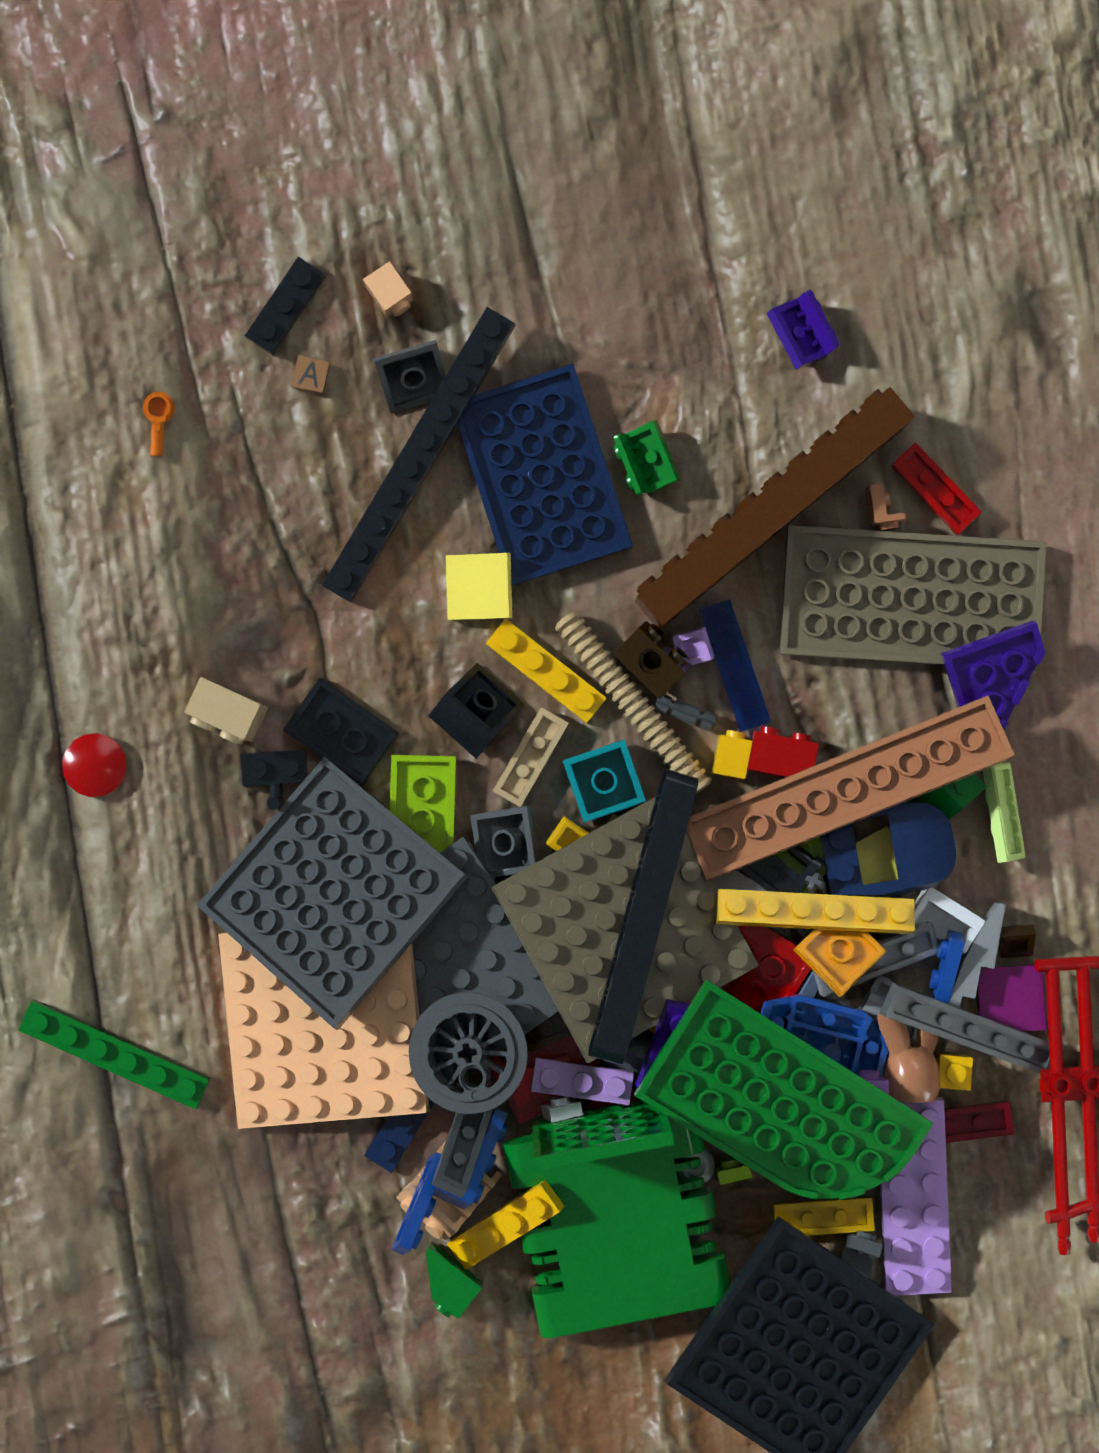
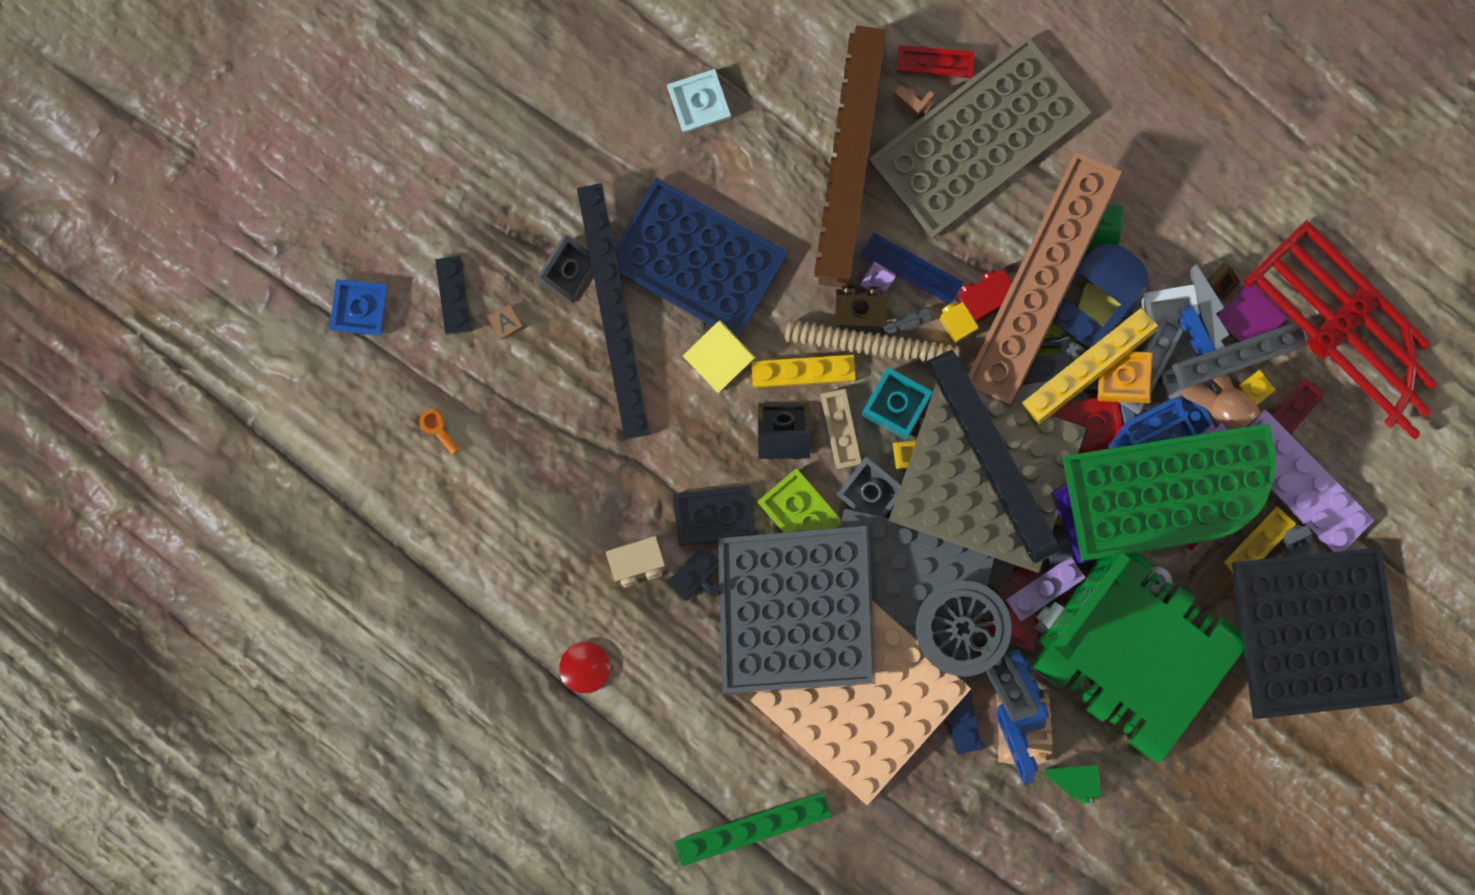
camera: 35 degrees left, 5 degrees down
light nougat brick [363,261,413,318] -> none
yellow plate [447,1179,565,1270] -> none
green bracket [613,420,681,496] -> none
lime plate [715,1158,752,1185] -> none
dark purple bracket [766,290,840,370] -> none
dark purple plate [941,620,1046,731] -> none
yellowish green plate [983,762,1025,863] -> none
none -> blue plate [329,279,388,336]
none -> light aqua plate [667,69,731,134]

